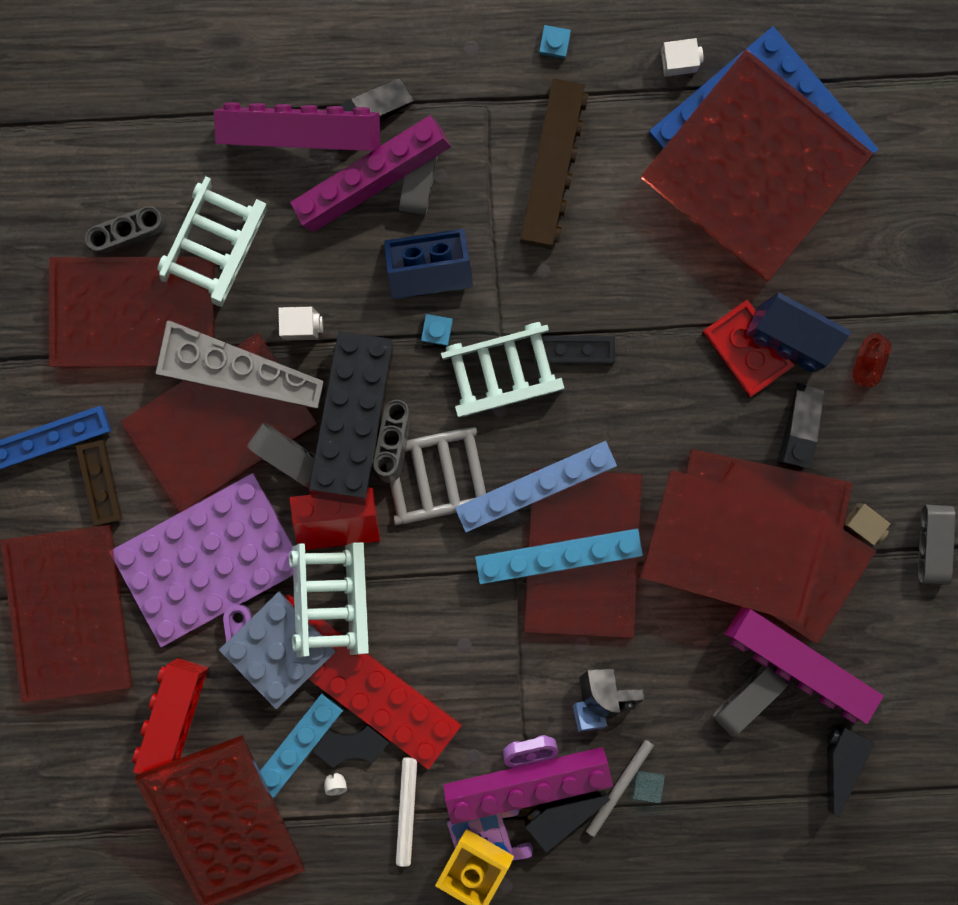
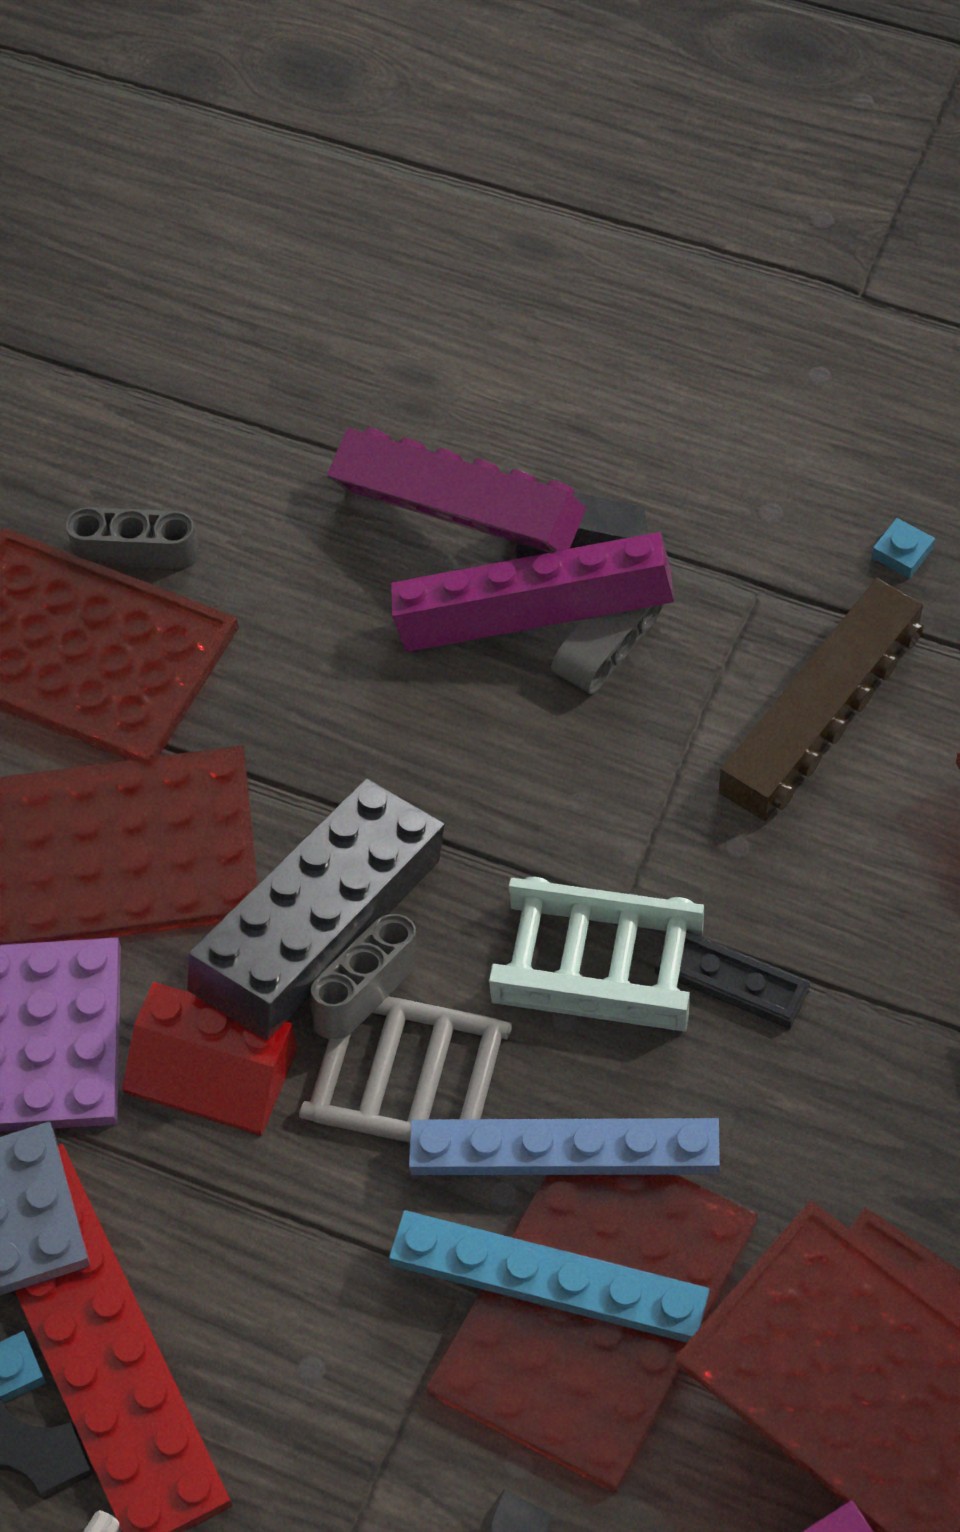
camera: 30 degrees right, 30 degrees down
light grey wing [156,321,324,409] -> none
light aqua fence [157,176,267,307] -> none
dark grey beam [247,423,315,488] -> none
white brick [279,307,323,341] -> none
light aqua fence [289,543,369,657] -> none
dark blue slope [384,229,473,299] -> none
dark azure plate [421,314,453,346] -> none

